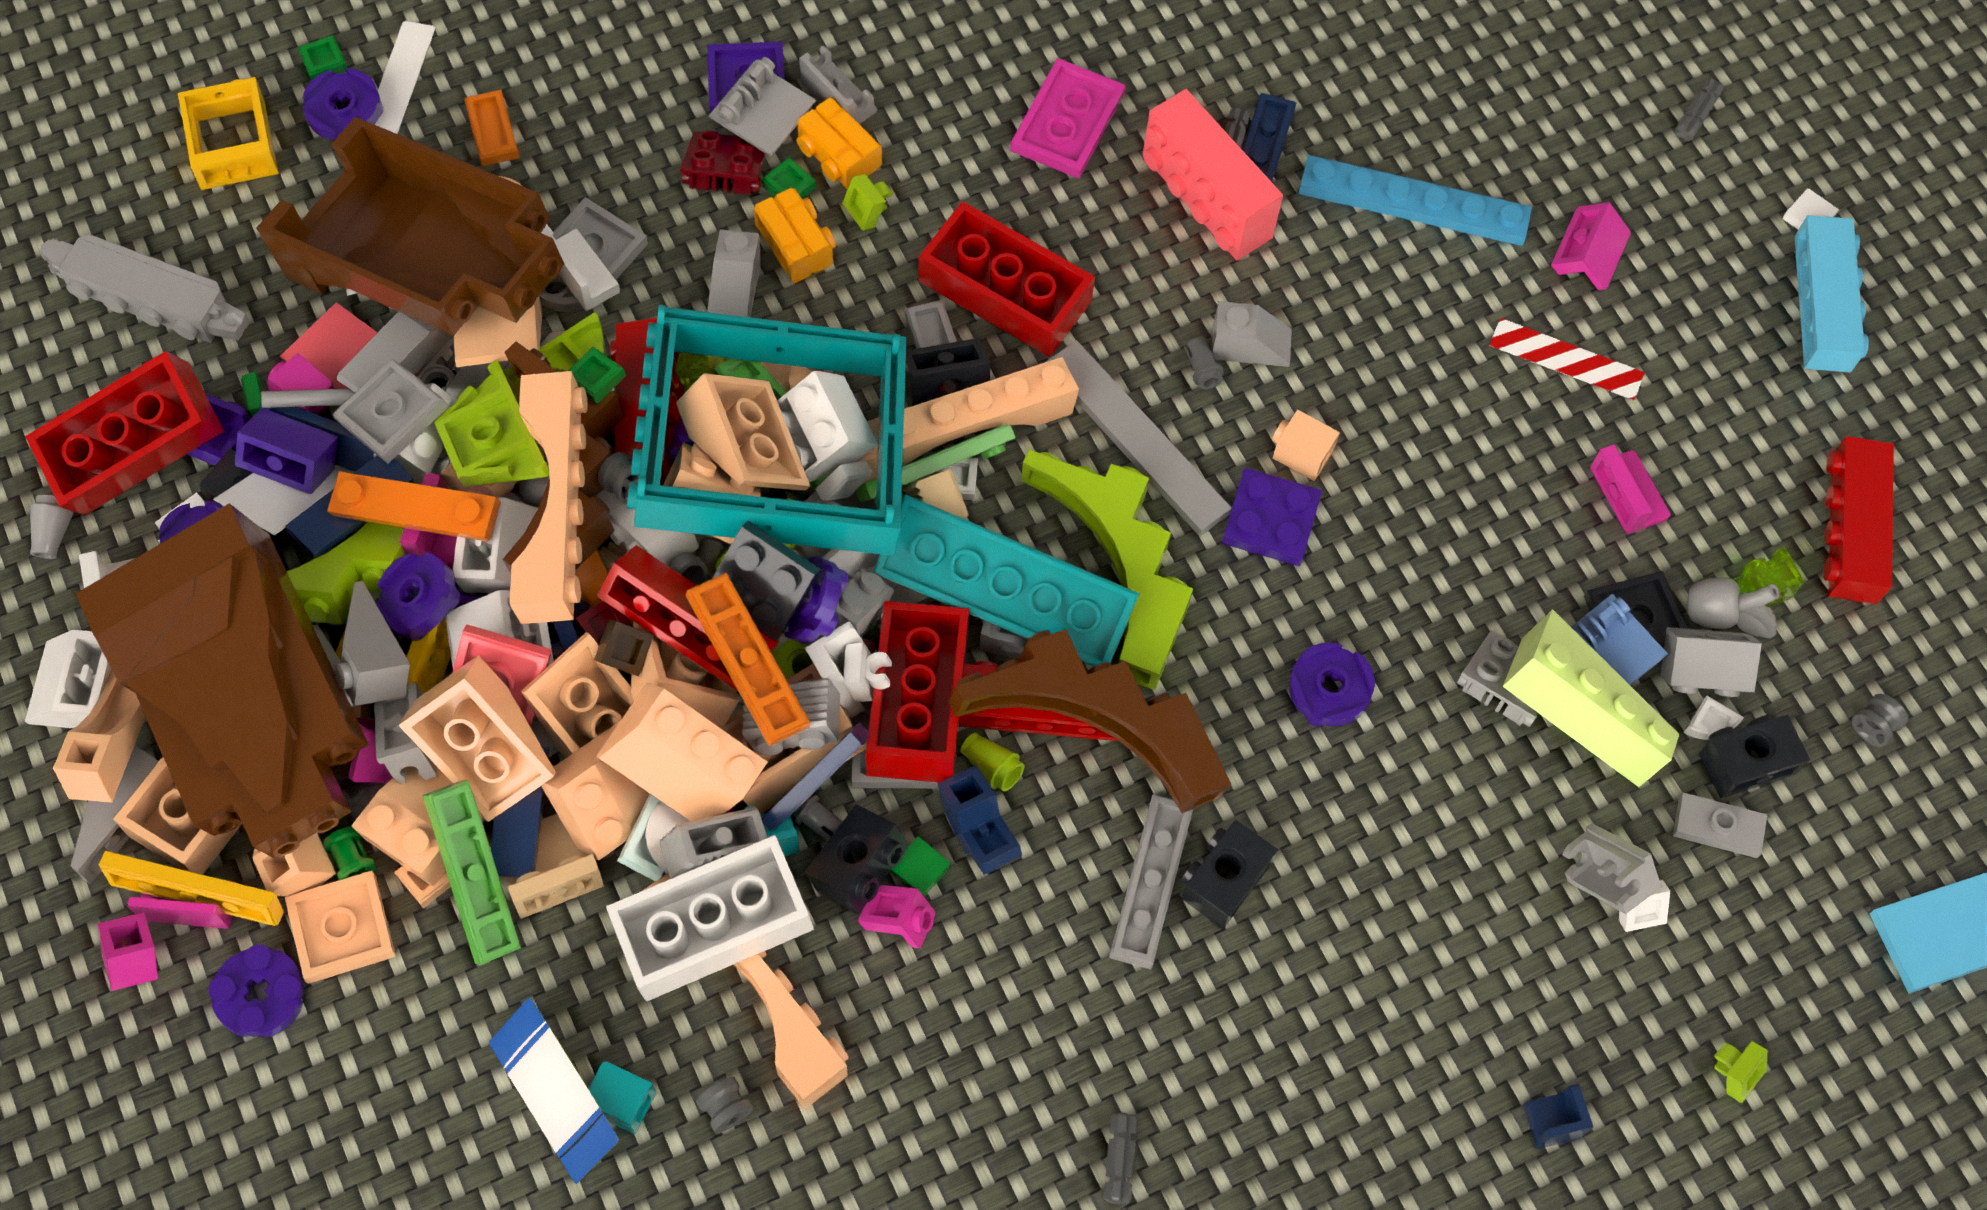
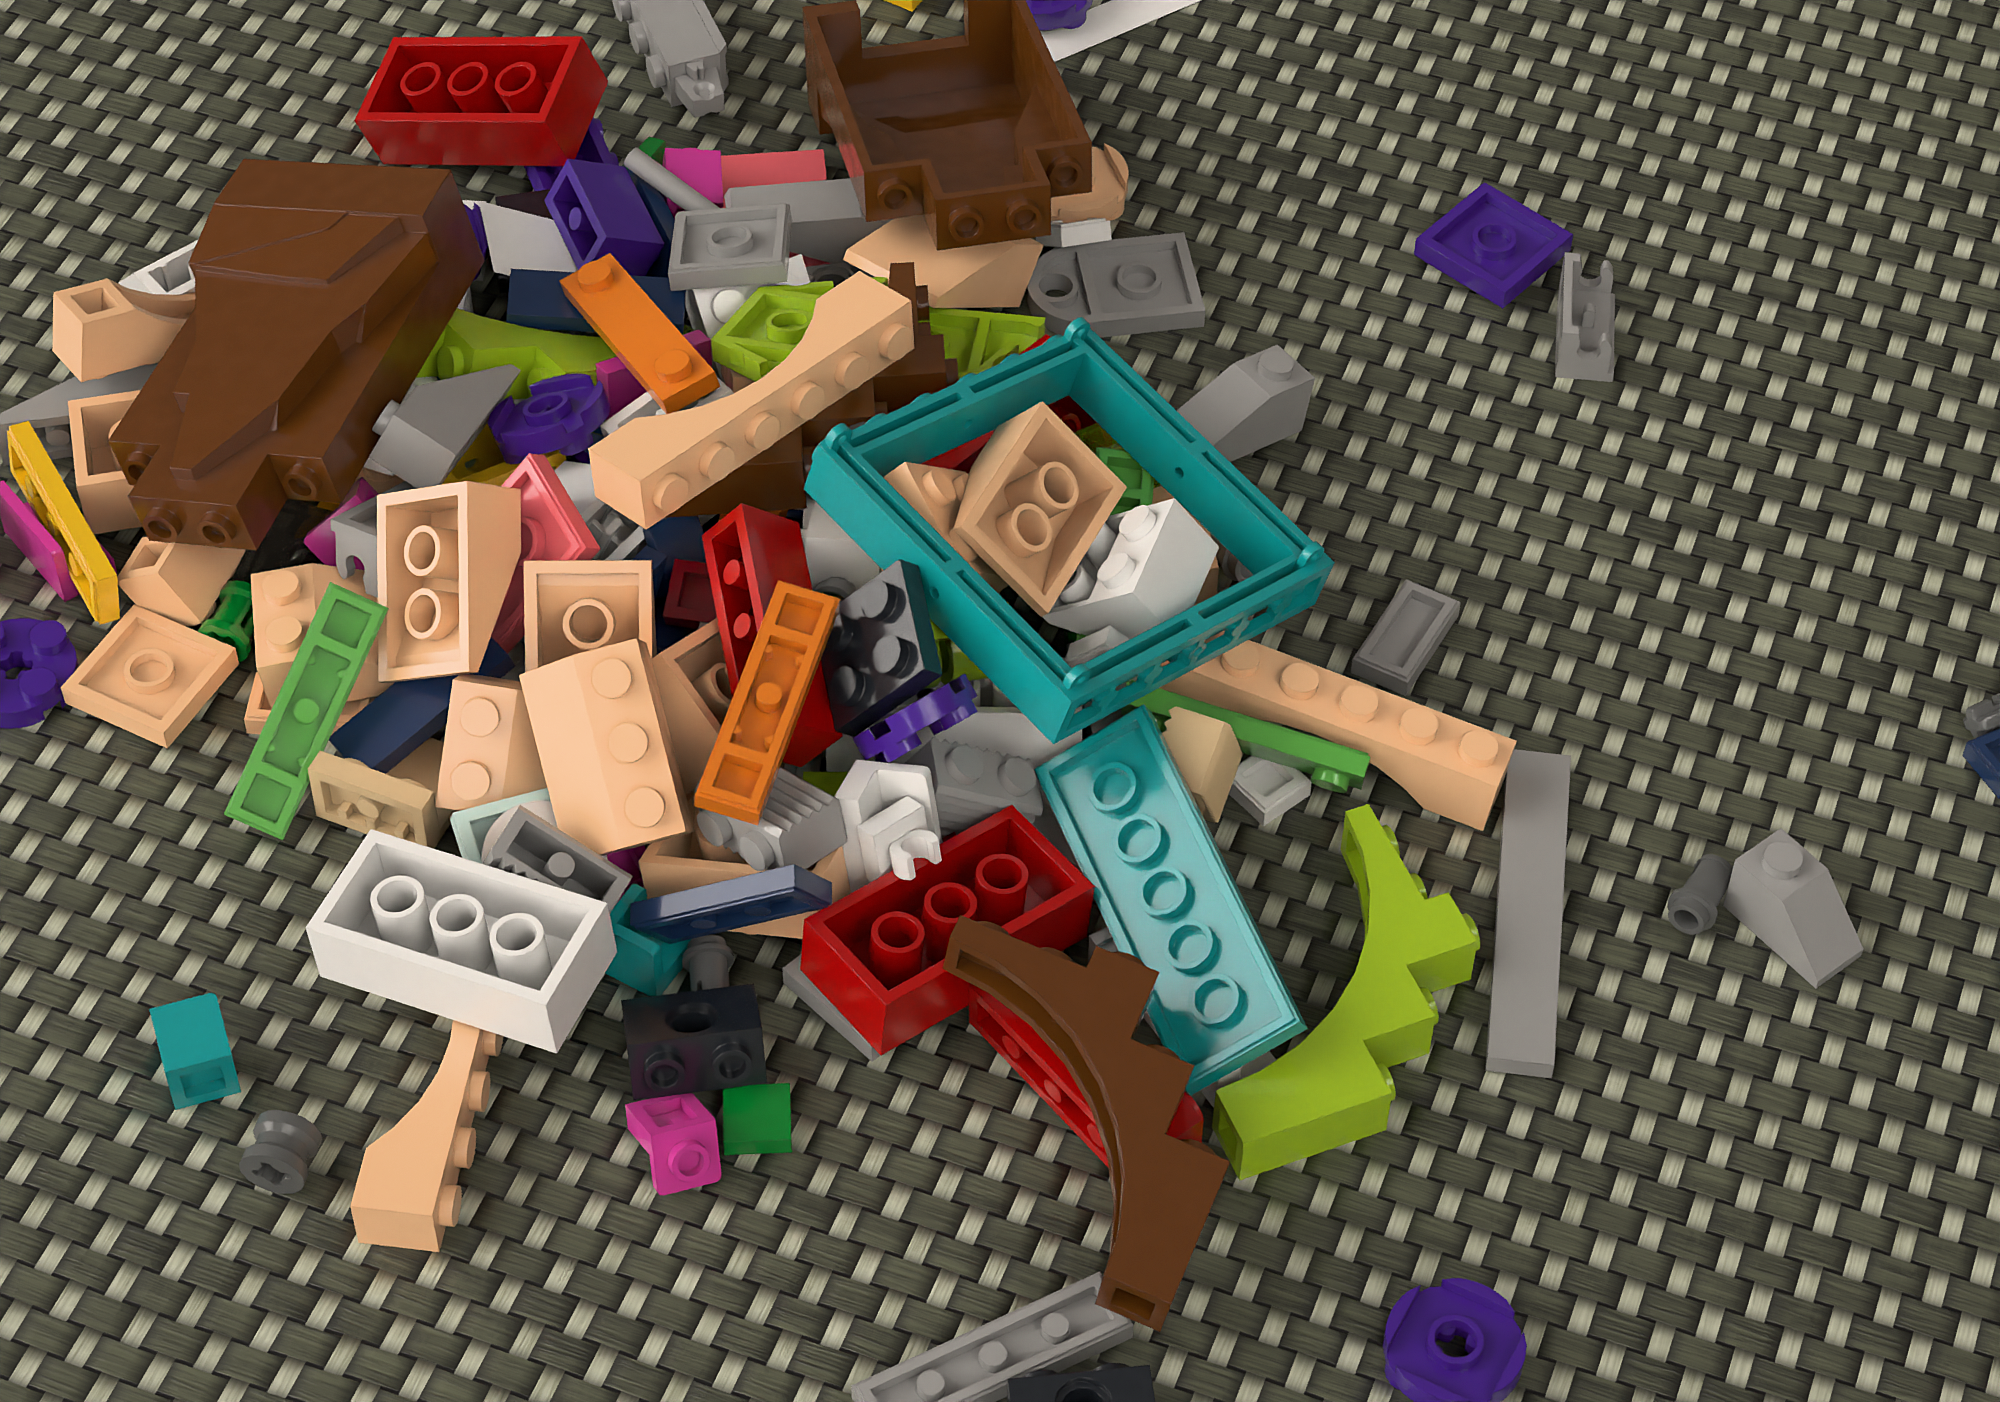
camera: 50 degrees right, 15 degrees down
light grey cone [30,495,74,559] -> none
orange tile [464,90,520,167] -> none
sticker [489,997,619,1184] -> none
white panel [541,228,620,311] -> none
green tile [568,347,626,404] -> none
dark brown tile [594,619,654,676] -> none
dark red hinge [680,130,766,196] -> none
light grey hinge [709,57,816,157] -> none
light orange brick [754,188,836,283] -> none
green tile [761,157,816,199] -> none
light orange brick [797,97,882,189] -> none
lime tile [842,174,893,231] -> none
black brick [905,338,990,407] -> none
red brick [918,201,1095,358] -> none
dark blue brick [938,765,1022,875] -> none
lime cone [960,733,1025,791] -> none
dark pink plate [1010,58,1126,179] -> none
coral brick [1143,89,1283,261] -> none
dark purple plate [1222,468,1322,566] -> none
light nougat brick [1272,410,1340,481] -> none

